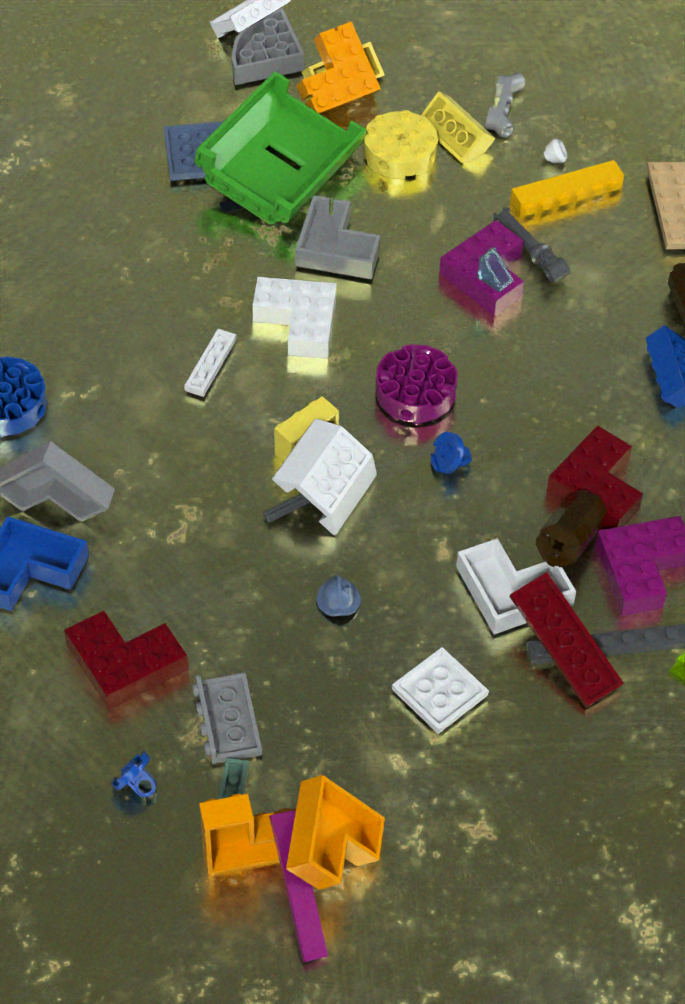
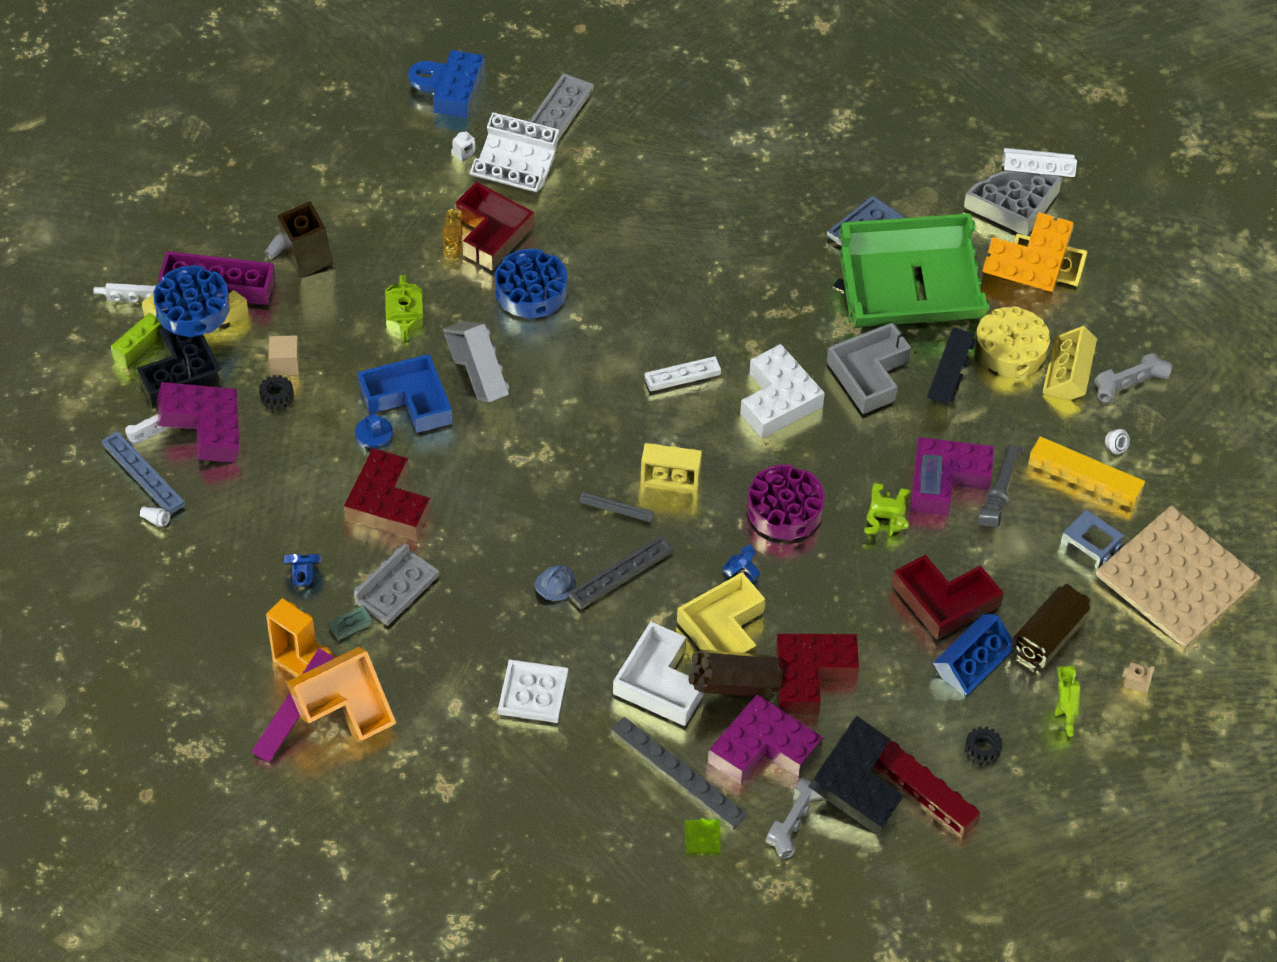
camera: 50 degrees right, 0 degrees up
white slope [272,419,377,535] -> none
dark red plate [509,572,624,708] -> none
none -> blue tile [355,413,393,450]
none -> flat silver plate [569,535,674,610]
none -> light yellow piece [677,572,766,654]
none -> lime animal [864,483,910,537]
none -> dark red piece [891,554,1004,640]
none -> black brick [927,326,977,405]
none -> sand blue window [1060,510,1124,569]

